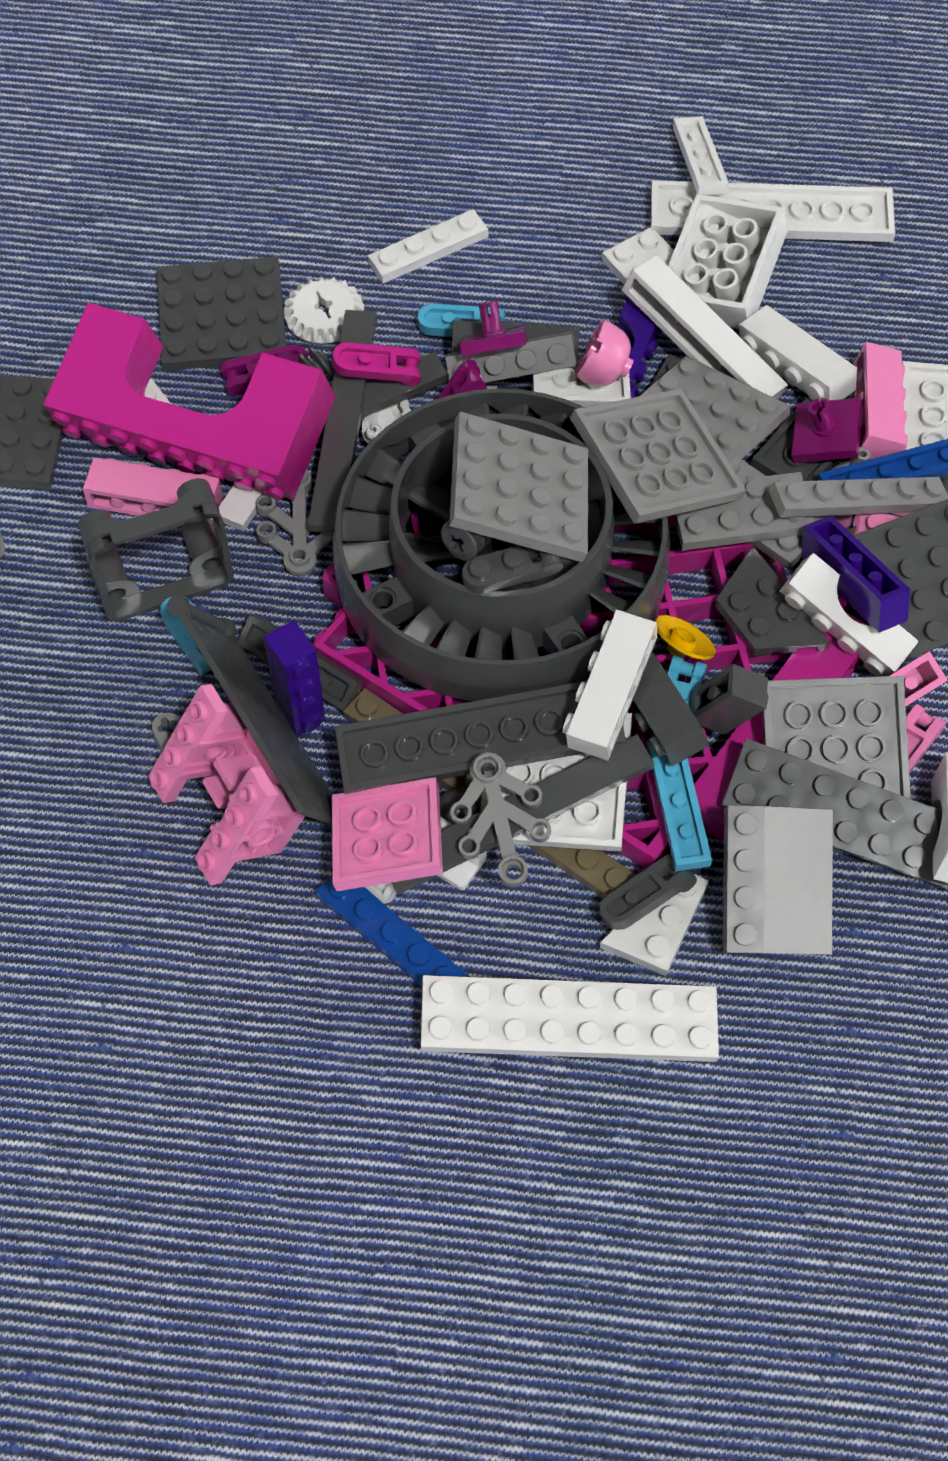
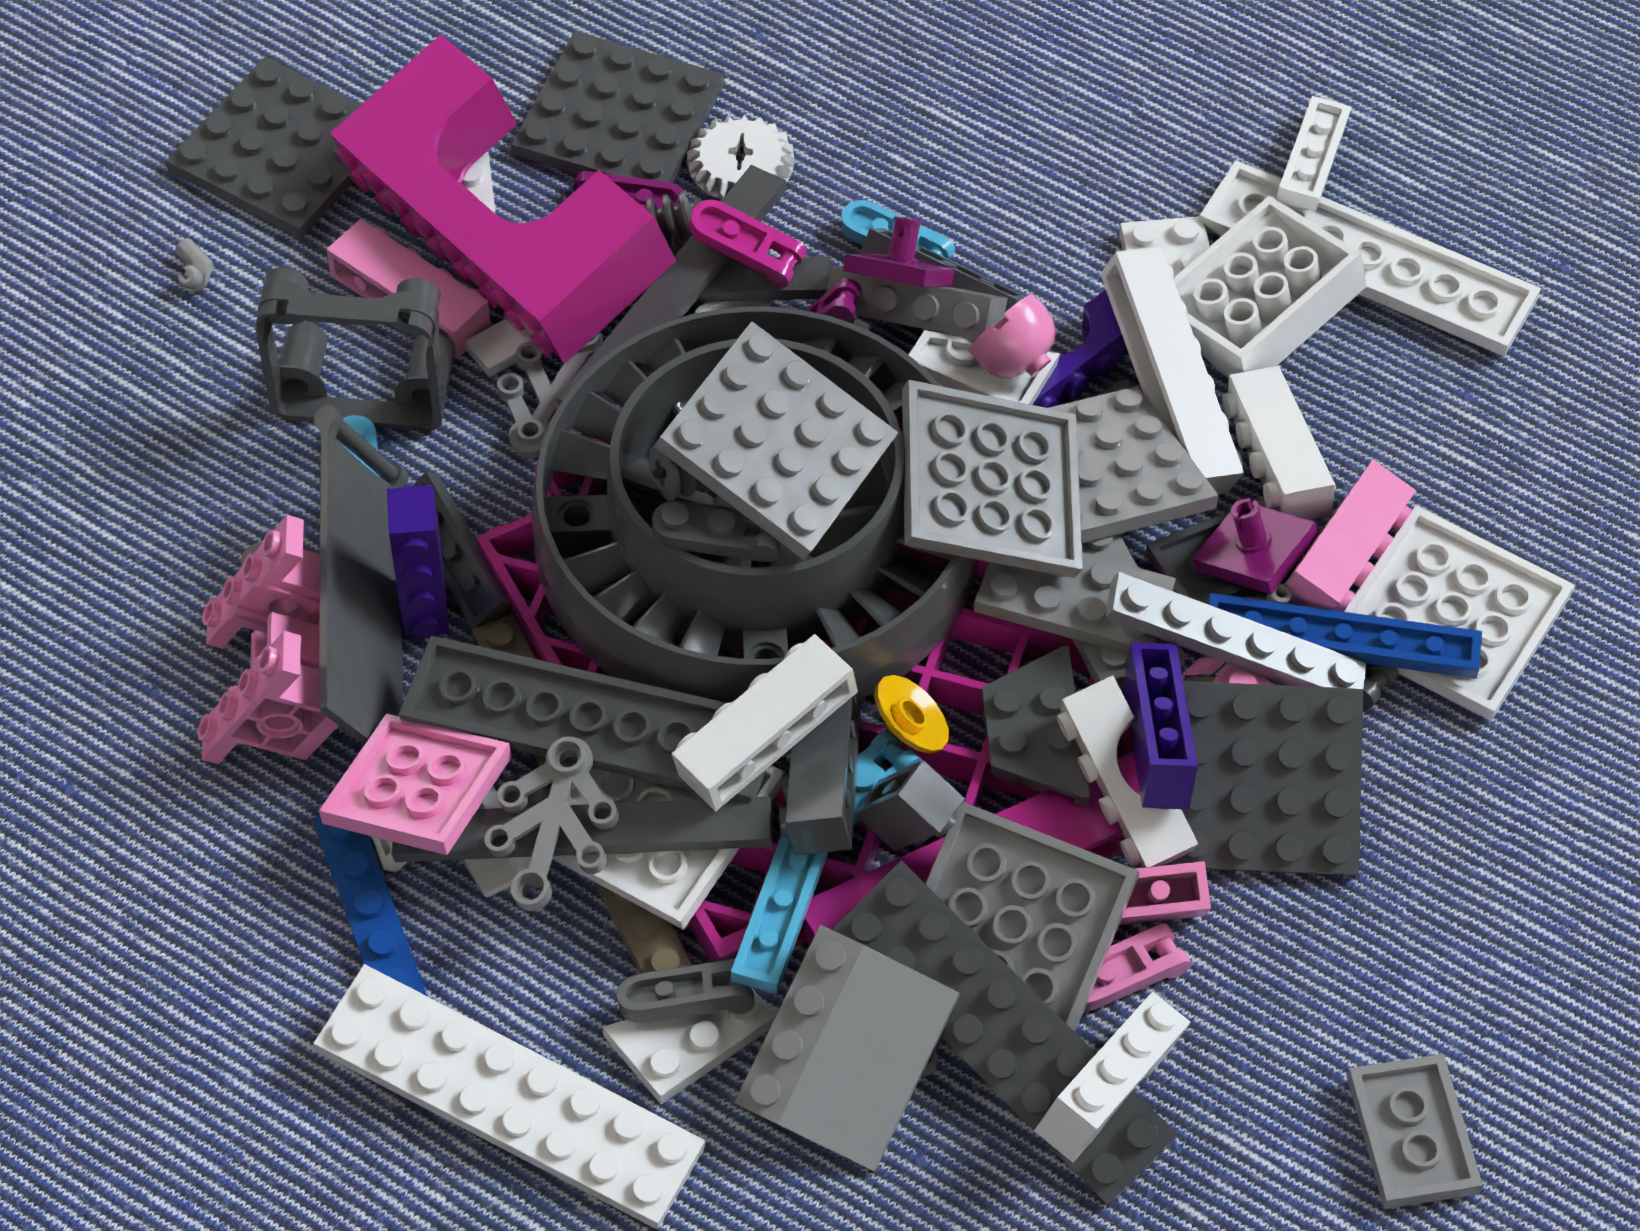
camera: 25 degrees right, 5 degrees down
white plate [368,209,488,284] -> none

